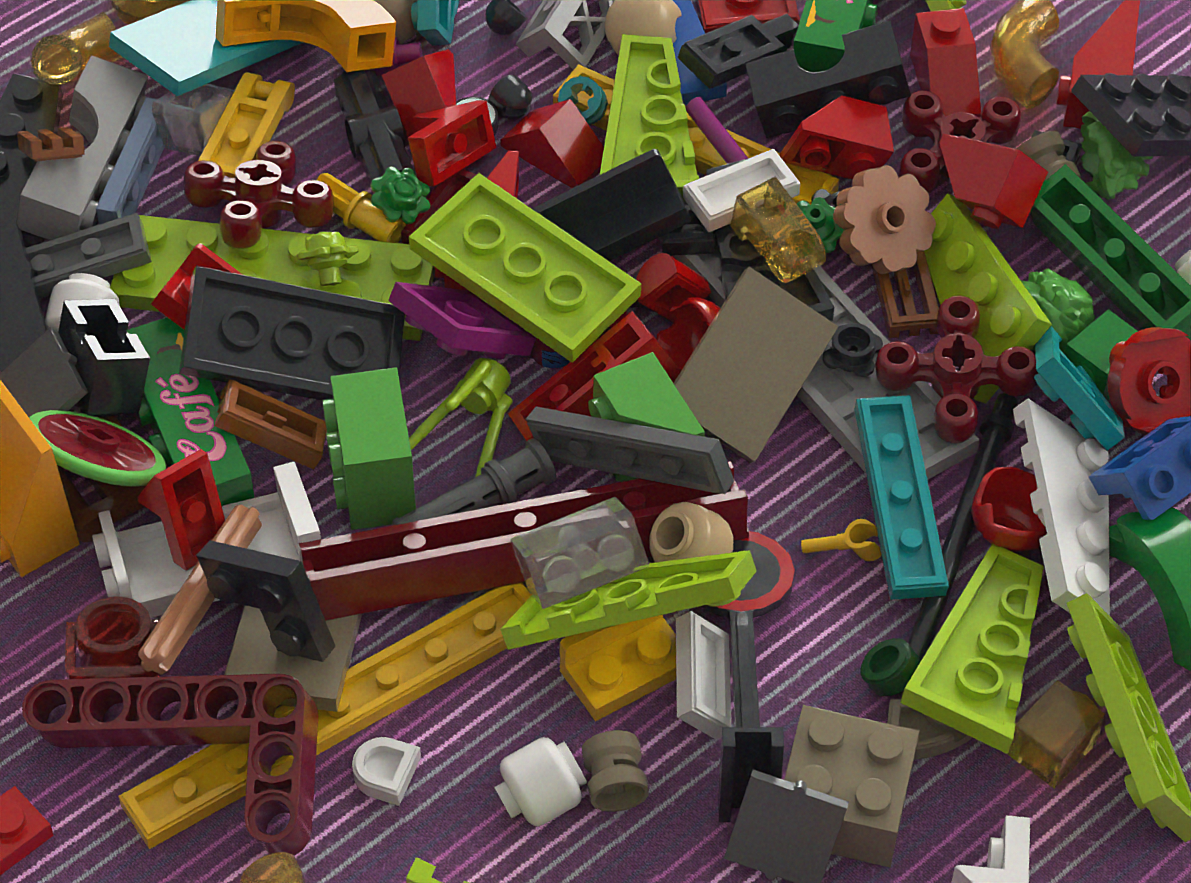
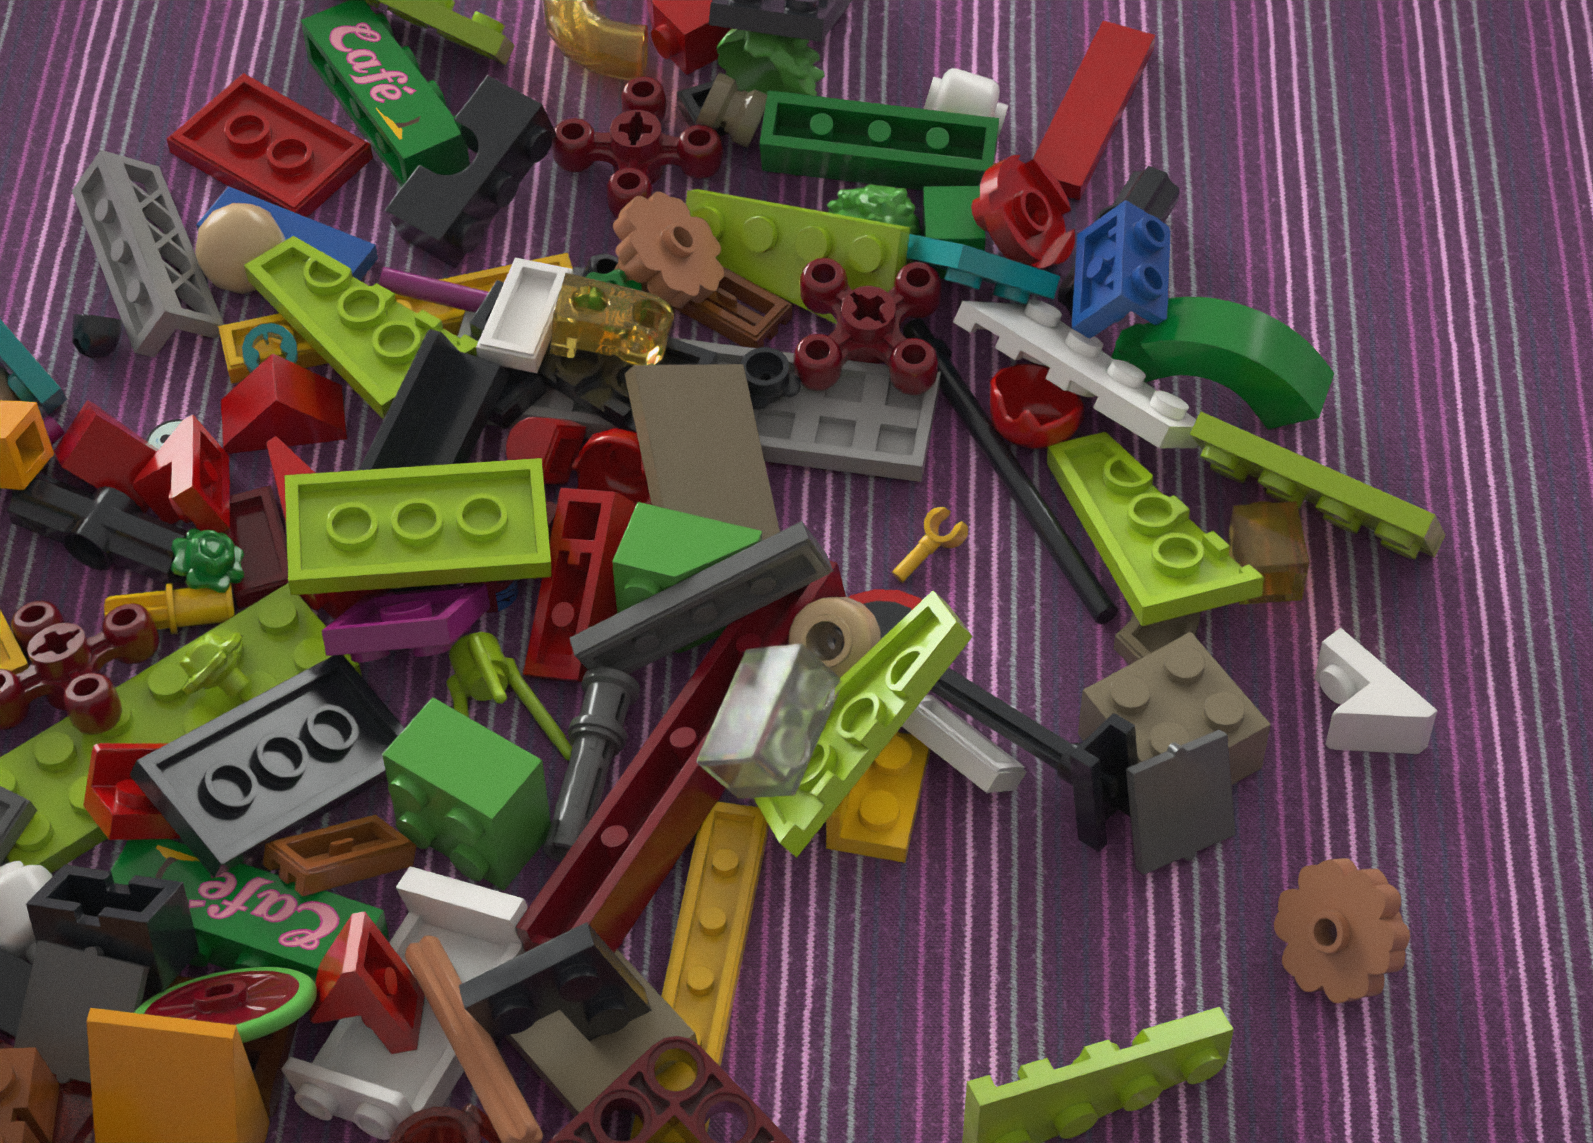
camera: 45 degrees left, 0 degrees up
white tile [352,737,421,806] -> none
black hinge [488,75,532,119] -> none
white head [495,737,587,826] -> none
dark tan wheel [581,730,649,812] -> none
black hinge [677,14,799,89] -> none
red slope [779,95,894,179] -> none
teal tile [854,395,949,600] -> none
dark green tile [860,638,920,696] -> none
red slope [910,8,981,118] -> none
red slope [939,133,1048,229] -> none

